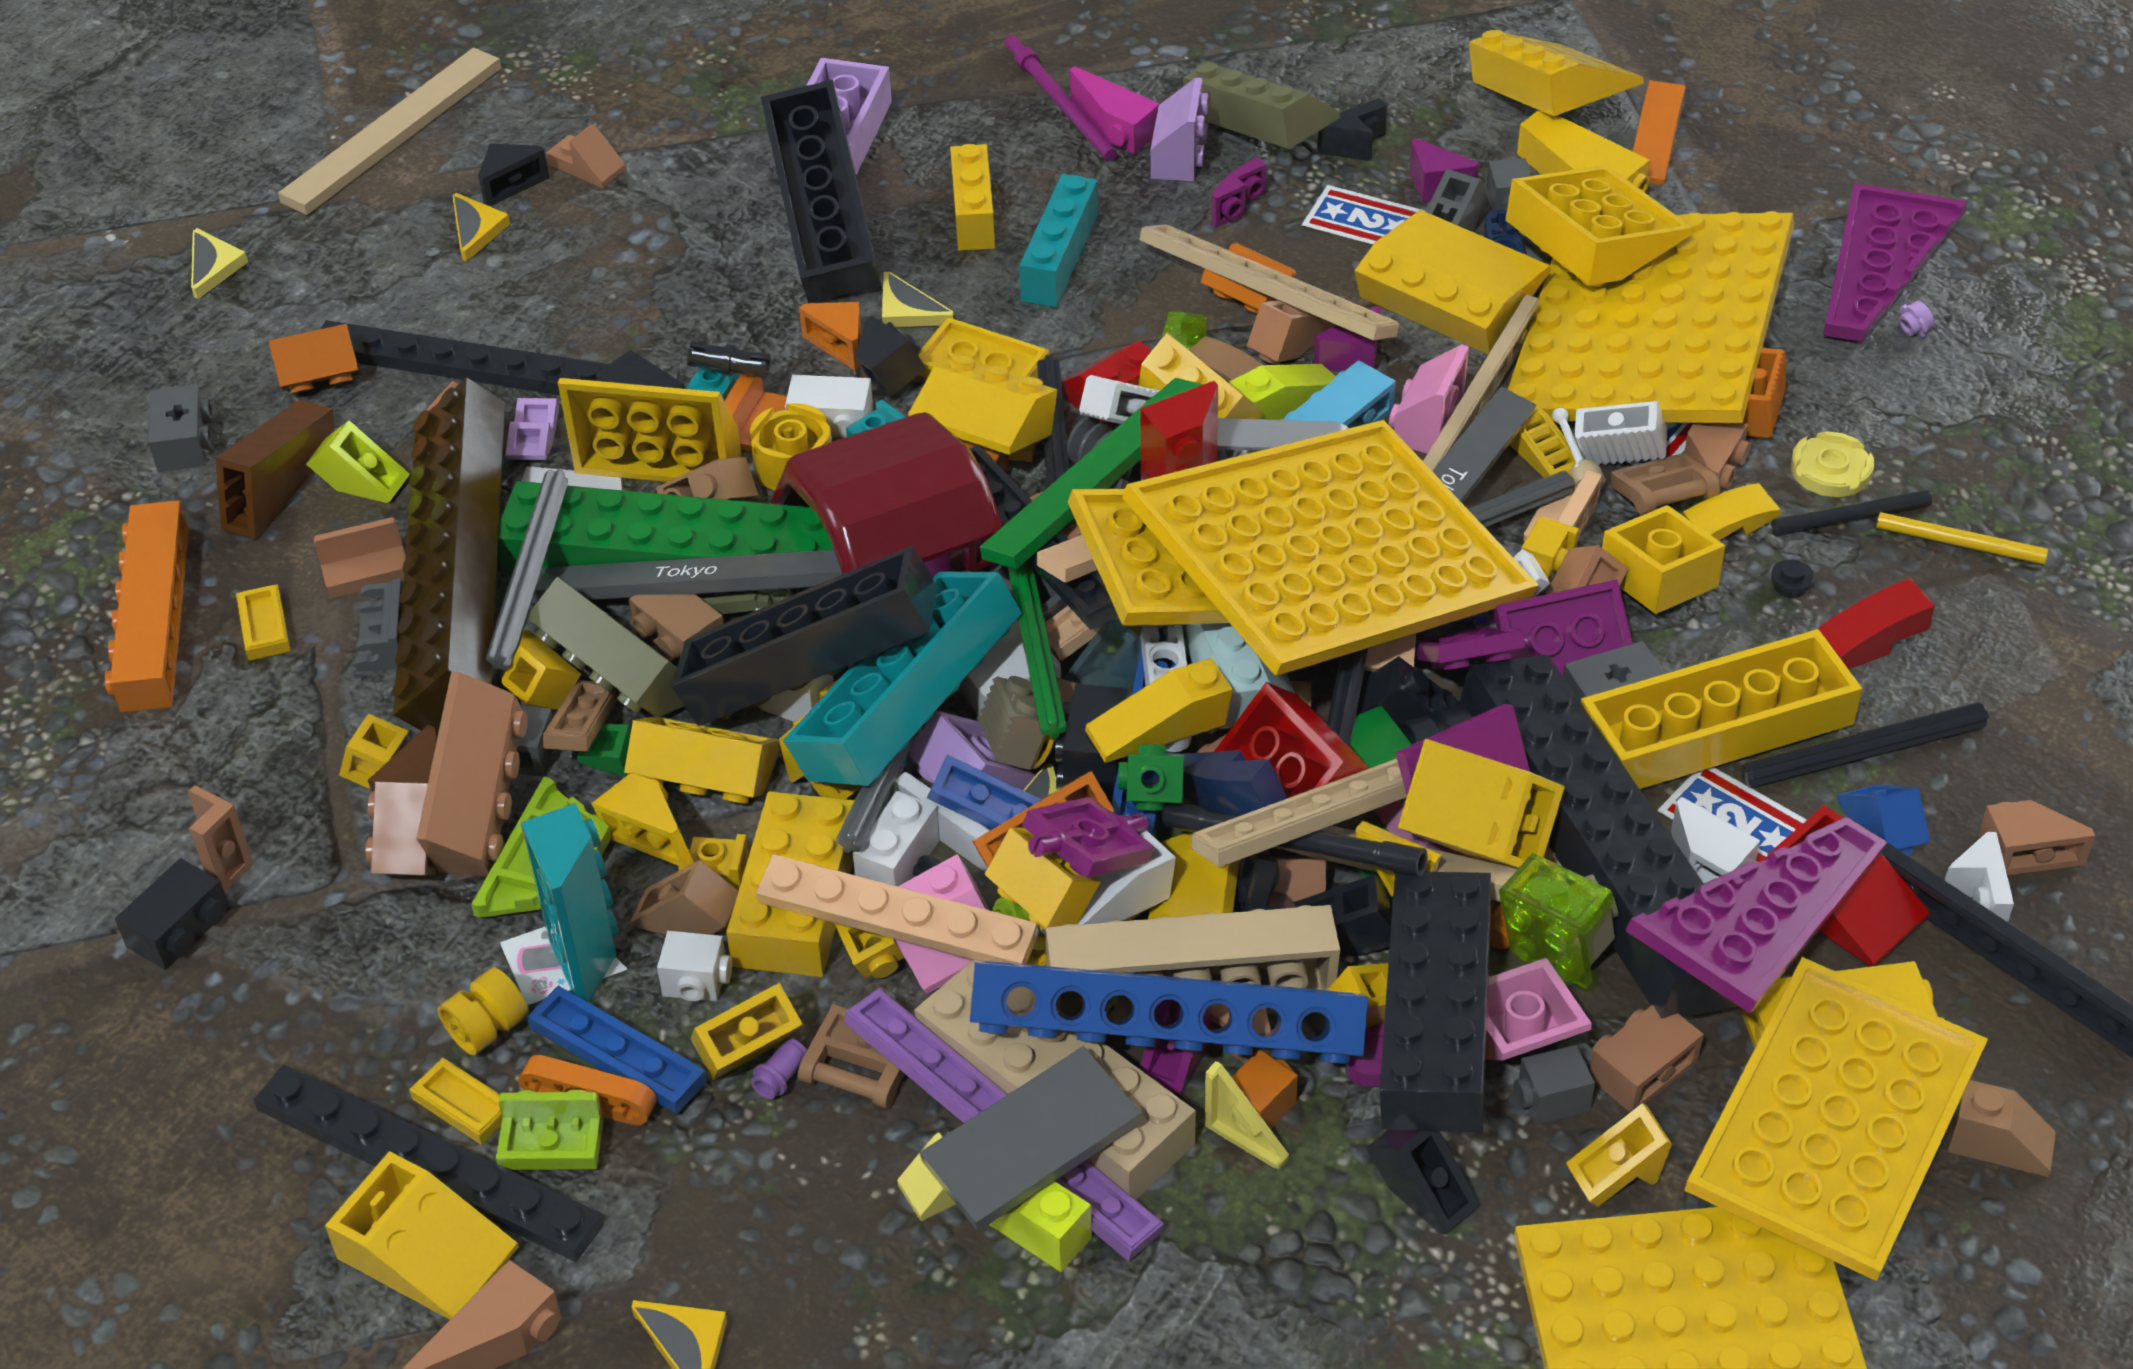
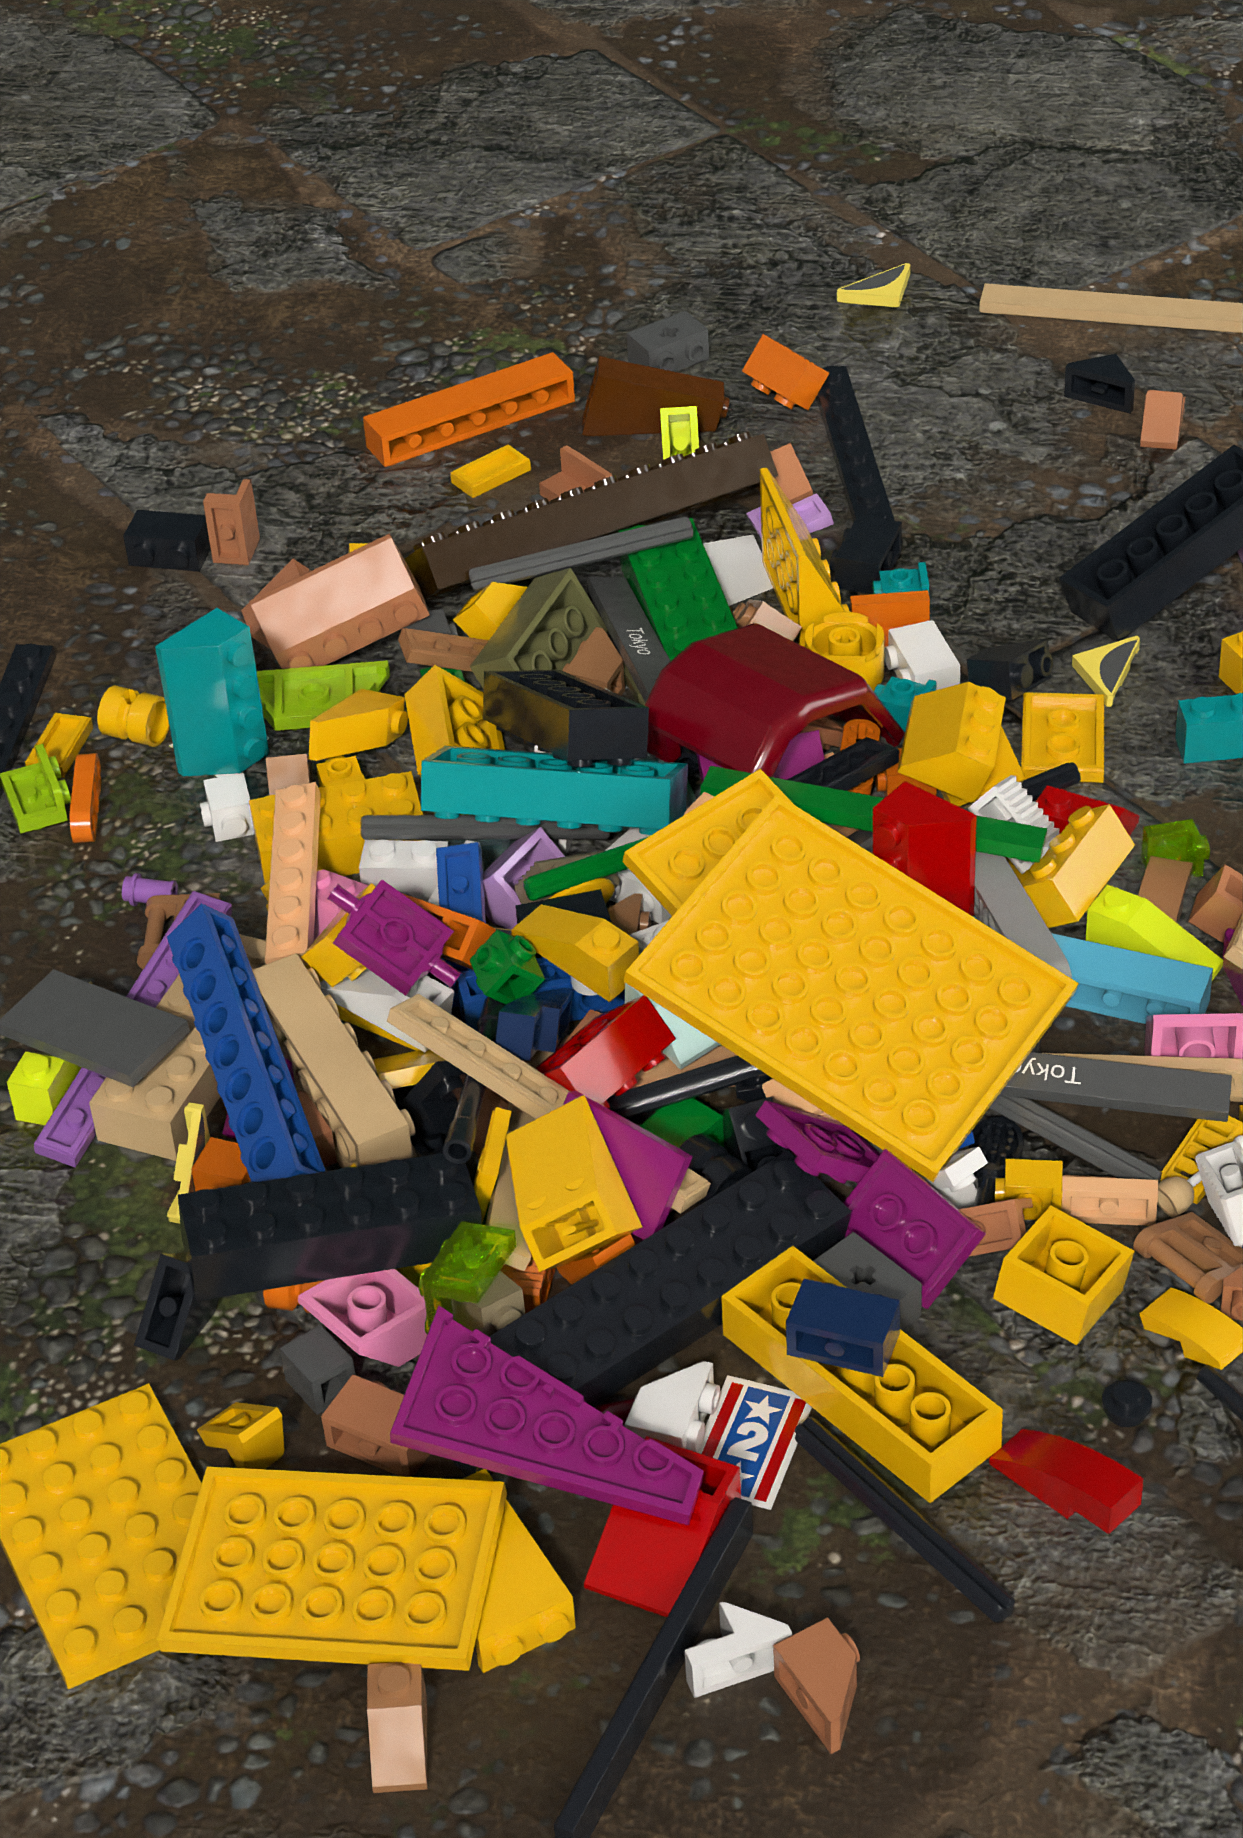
camera: 70 degrees right, 5 degrees down
yellow tile [452,193,510,262] -> none
blue plate [527,985,707,1114] -> none
black pin [687,341,771,379] -> none
yellow brick [691,983,803,1081] -> none
orange slope [799,302,862,371] -> none
blue slope [1837,784,1930,855] -> none
none -> dark blue brick [786,1278,900,1377]

